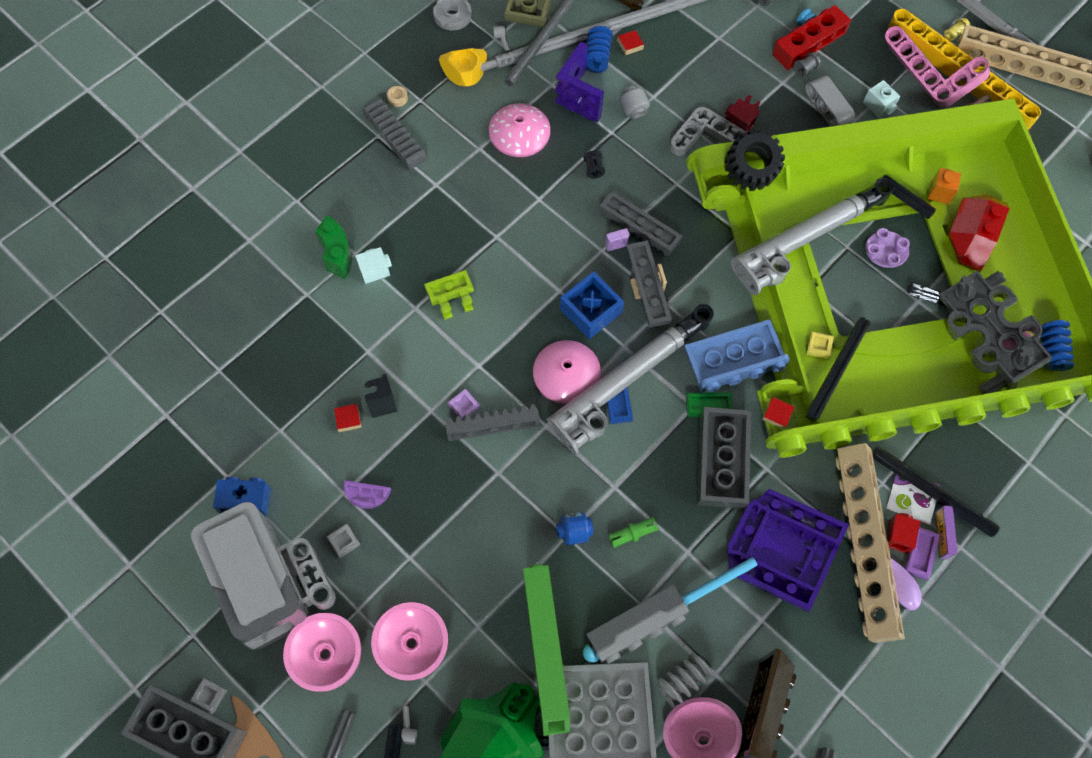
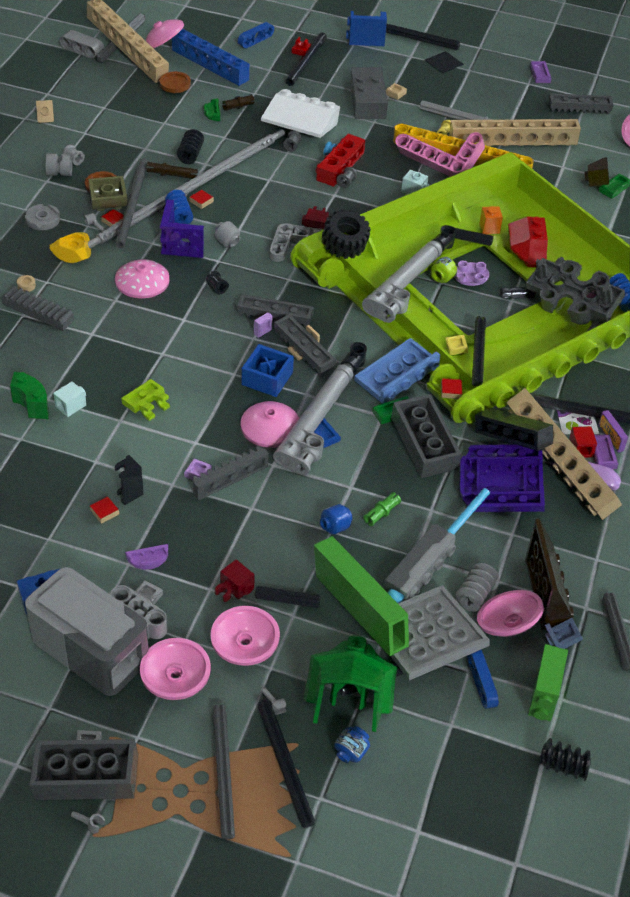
camera: 25 degrees left, 20 degrees down
light grey beam [805,75,855,127] -> none
none -> red tile [101,209,124,227]
none -> dark red brick [215,559,255,602]
none -> black axle [255,586,320,608]
none -> lime head [431,257,457,283]
none -> black brick [475,408,553,451]

